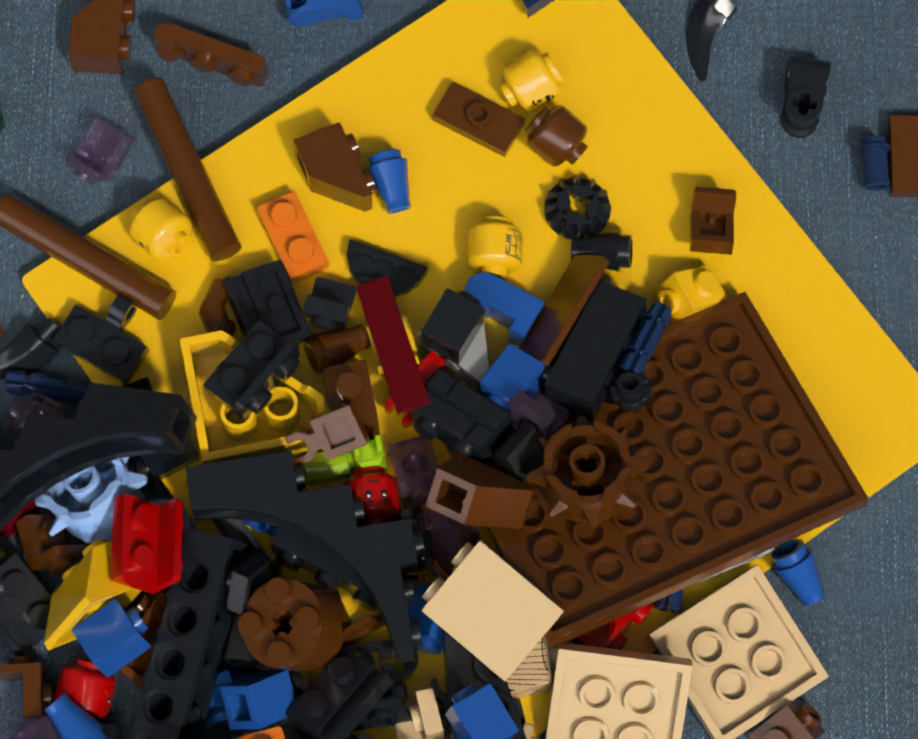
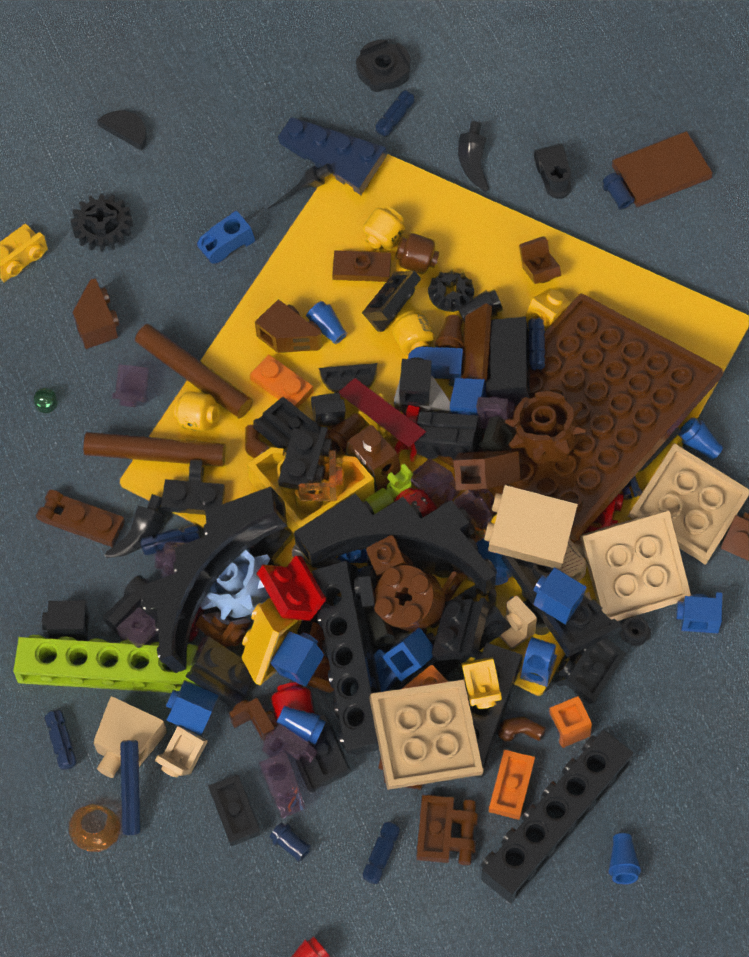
camera: 20 degrees left, 10 degrees down
reddish brown plate [154,23,268,88] -> none
reddish brown plate [285,400,370,464] -> none
black plate [609,371,652,411] -> none
none -> clear orange bracket [299,451,343,501]
none -> black bracket [362,270,421,332]
none -> reddish brown bracket [366,535,414,578]
none -> reddish brown cone [435,315,463,348]

